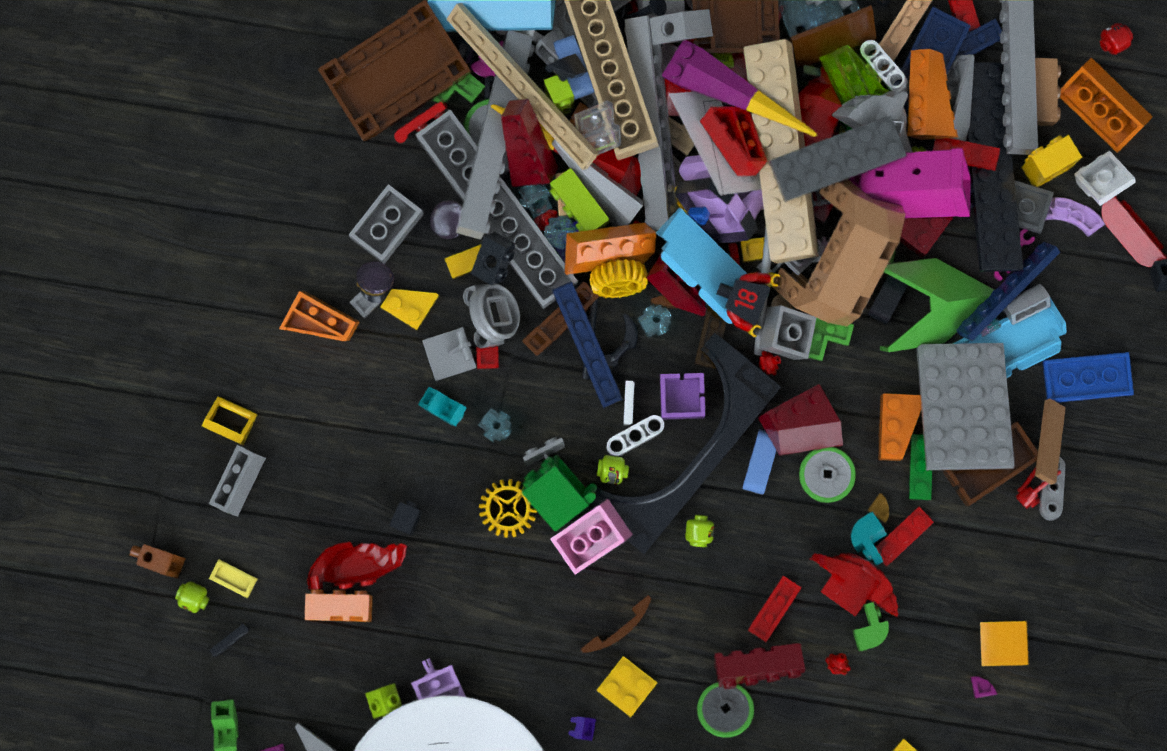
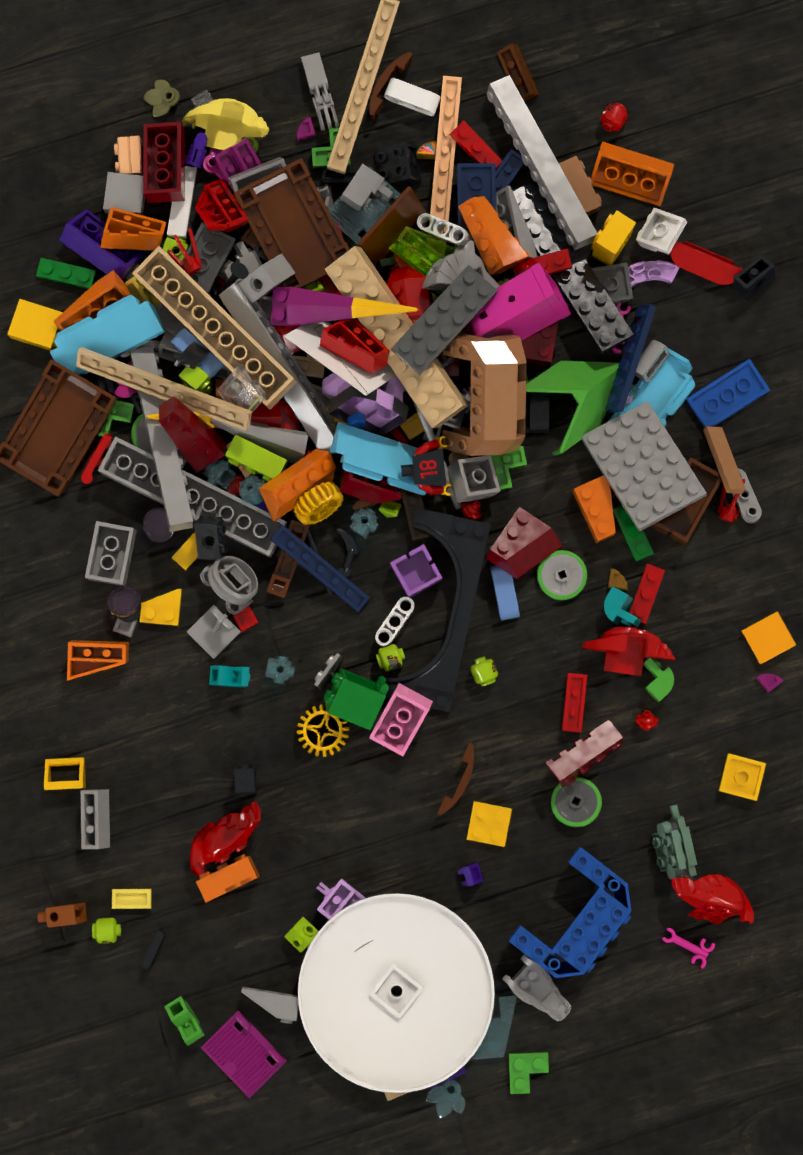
camera: 25 degrees left, 0 degrees up
white tile [623,381,634,426] -> none
none -> lime slope [379,501,401,518]

